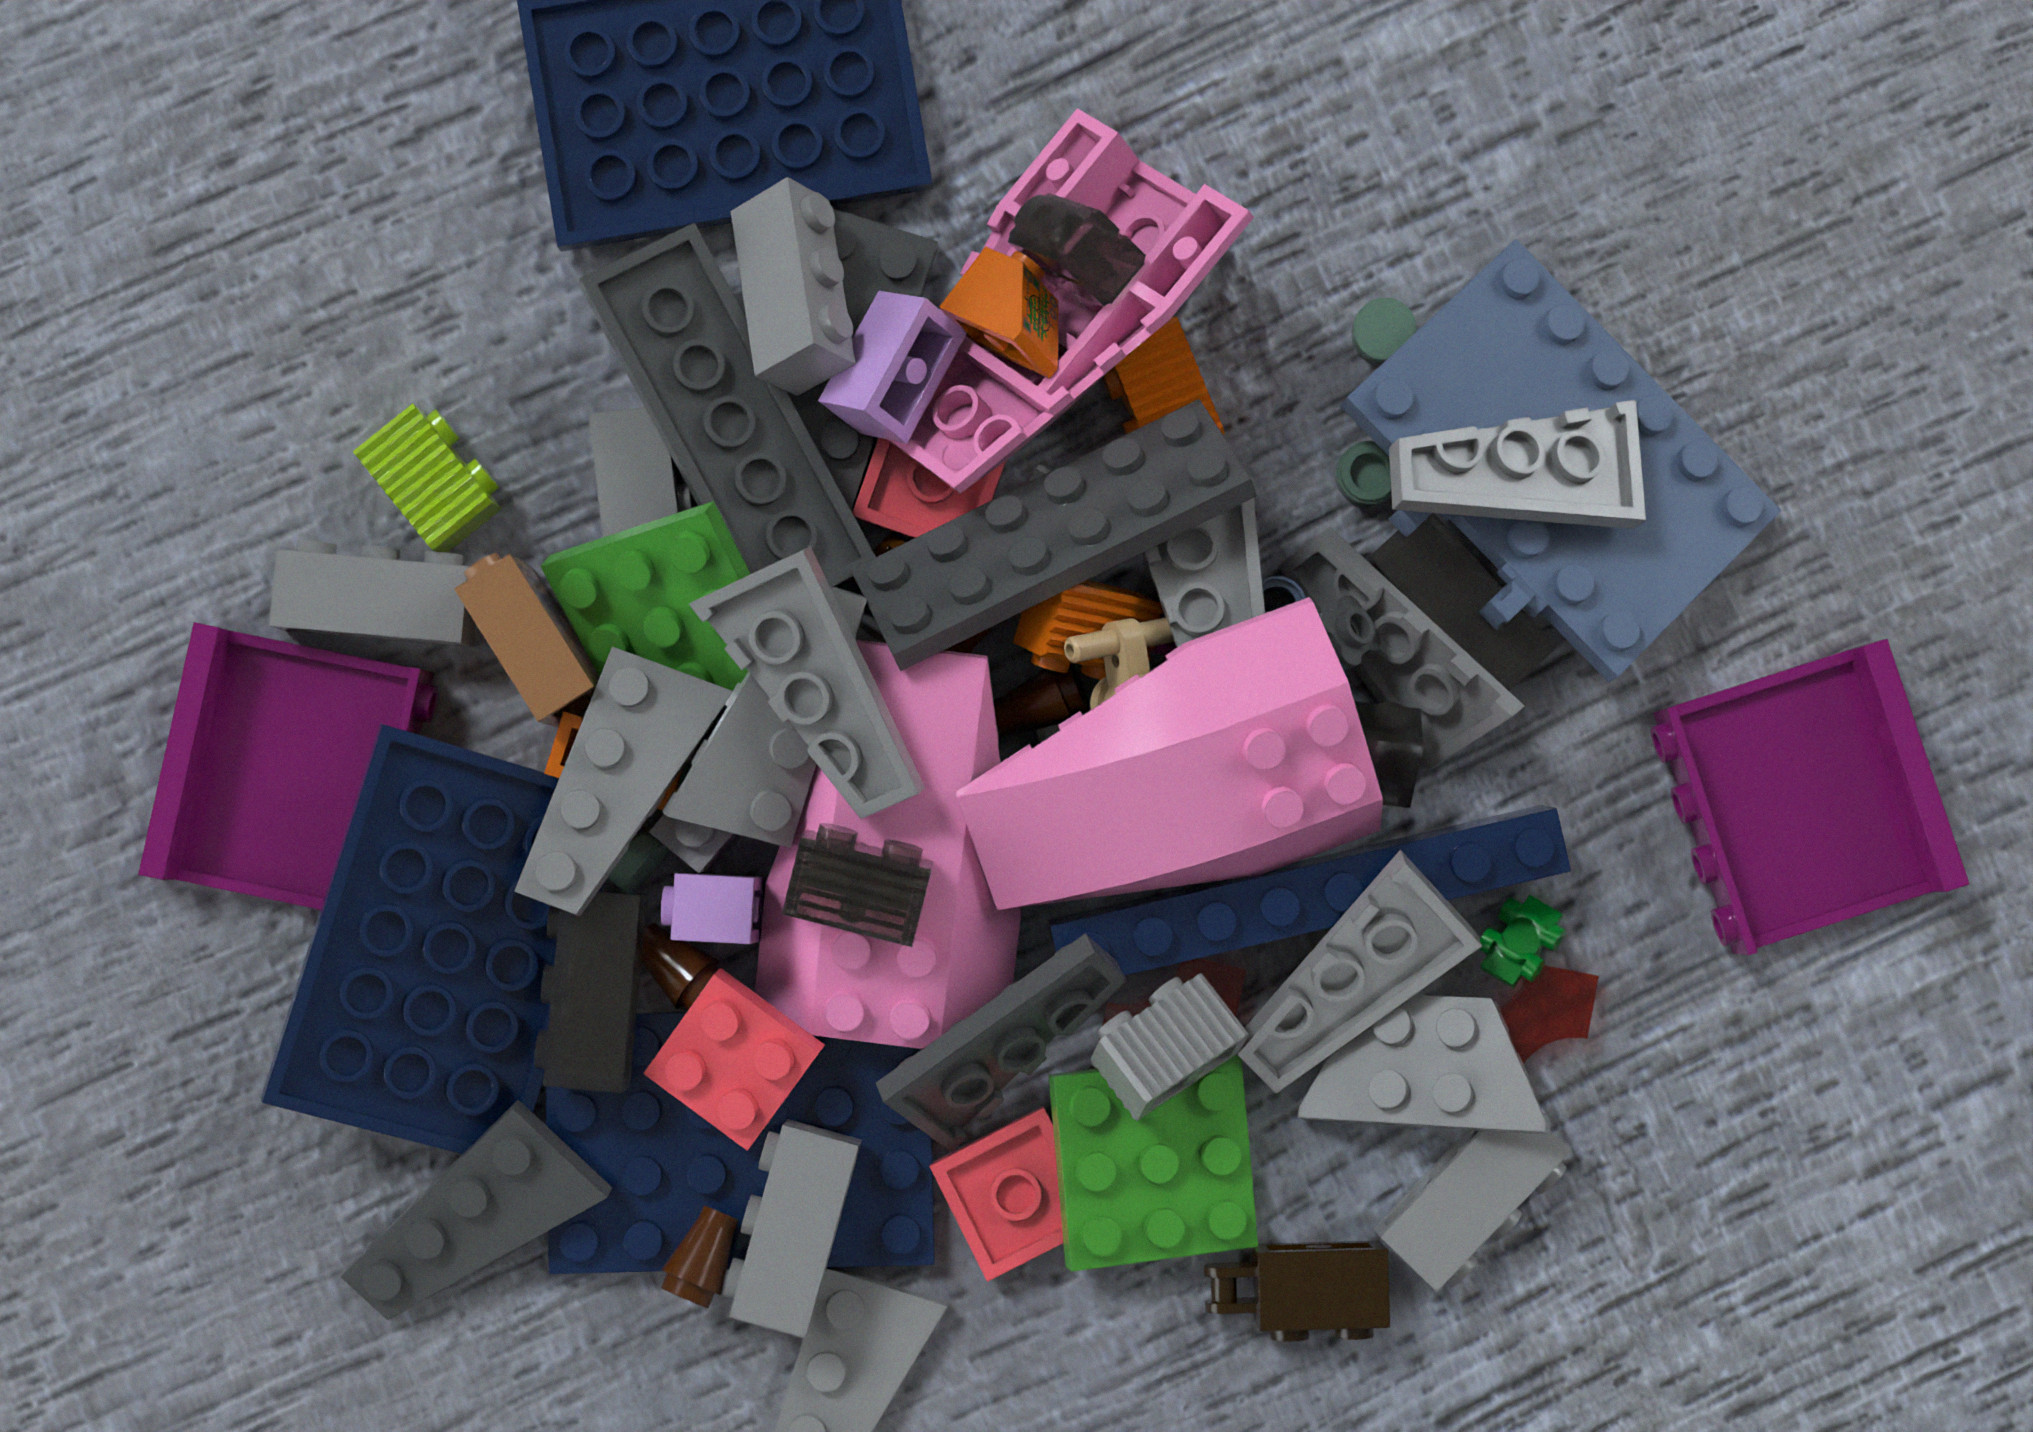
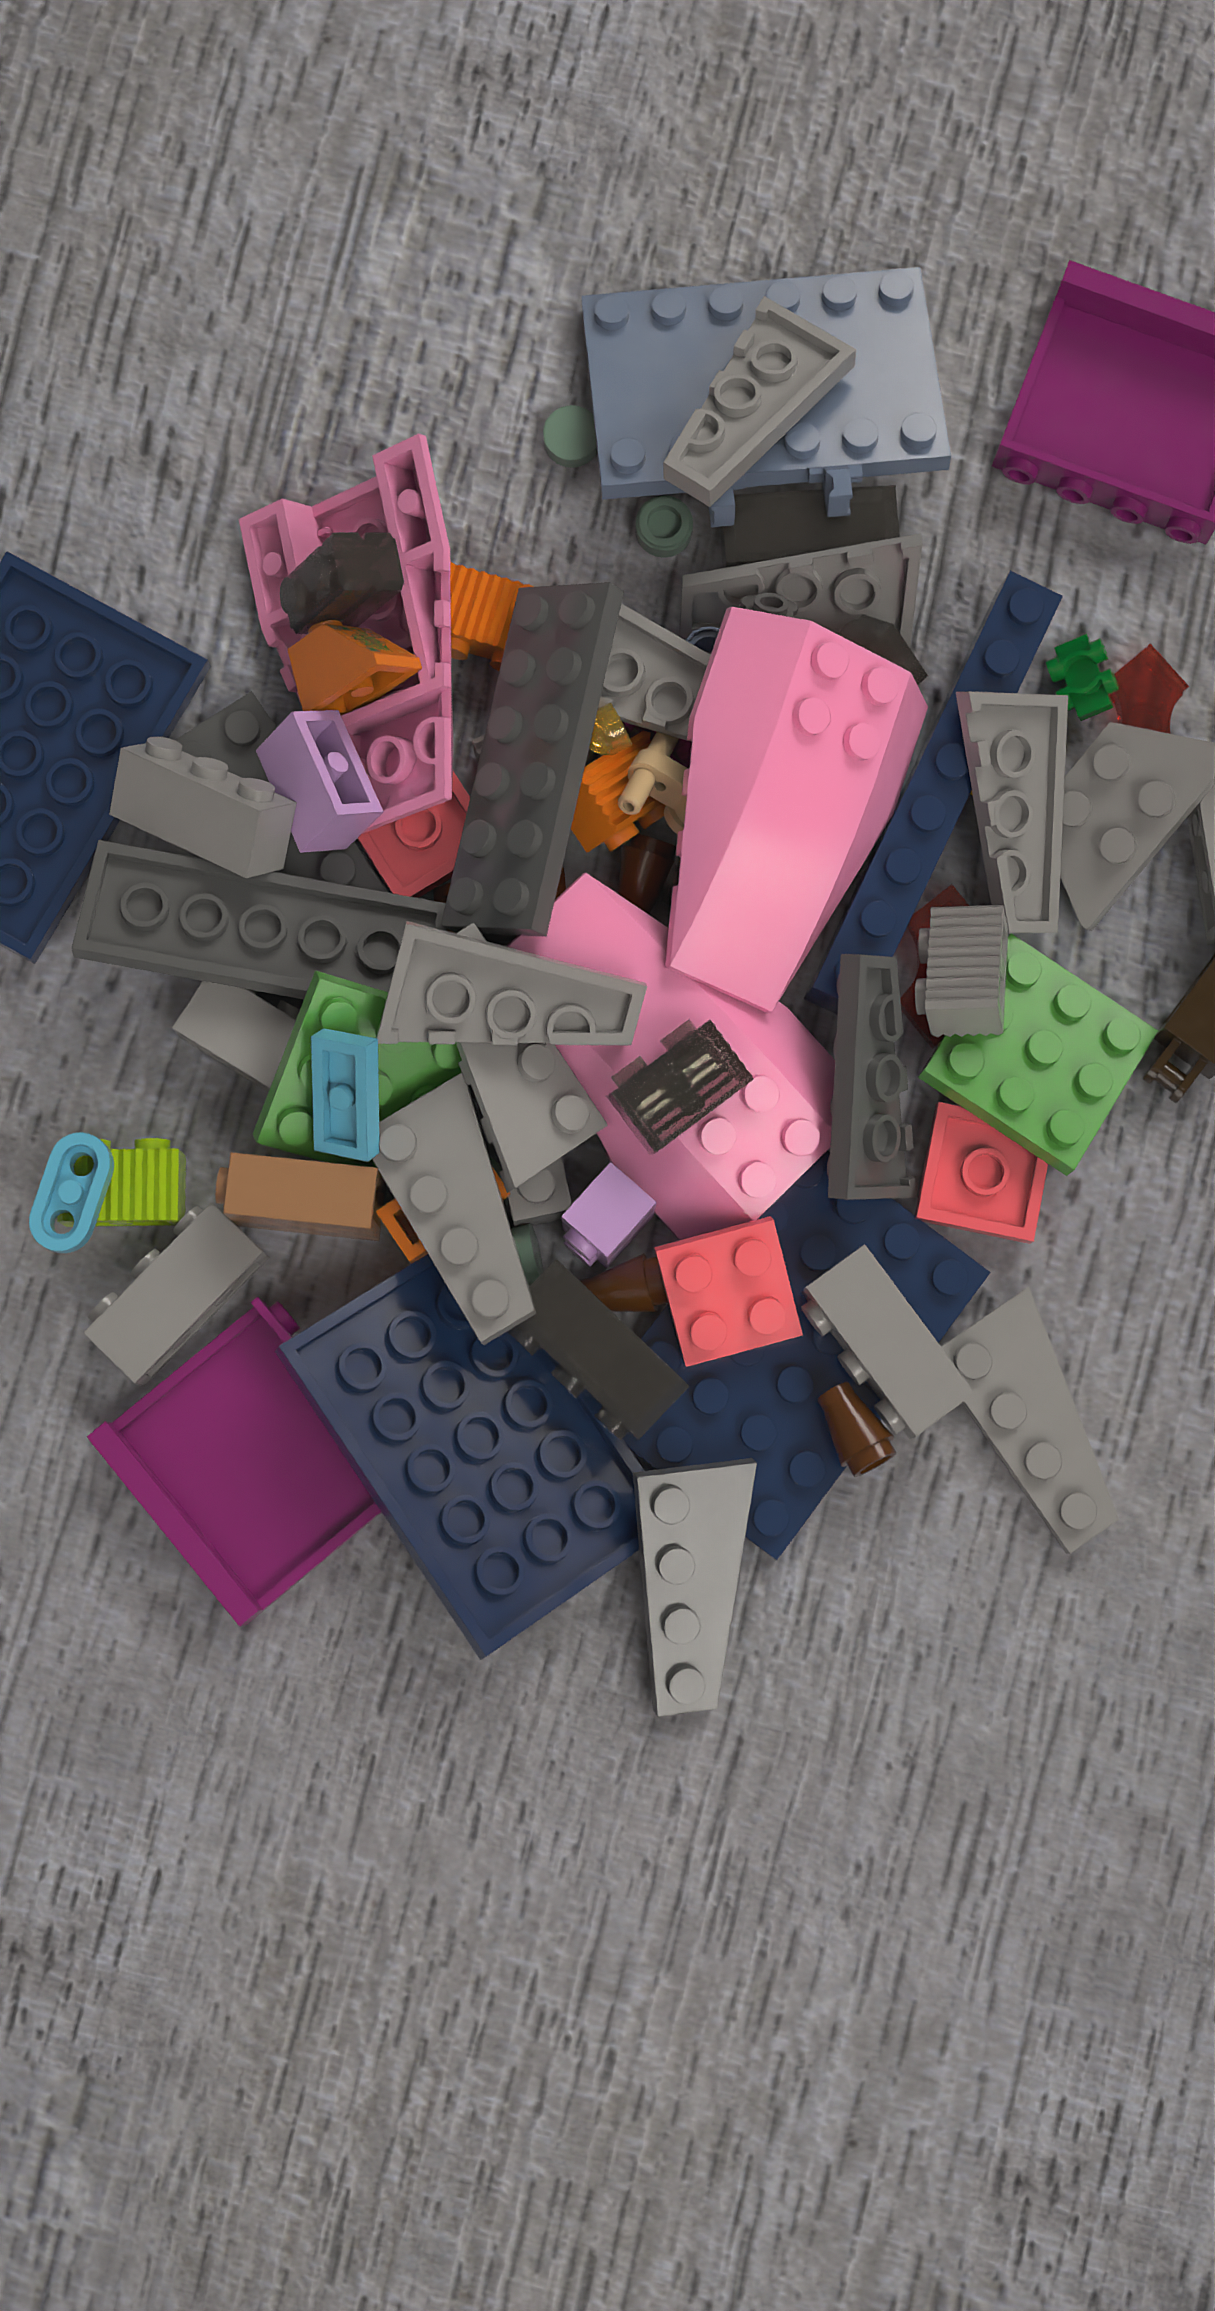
camera: 55 degrees left, 5 degrees down
none -> medium azure plate [29,1132,114,1253]
none -> medium azure plate [311,1028,380,1162]
none -> clear yellow hinge [589,702,632,755]

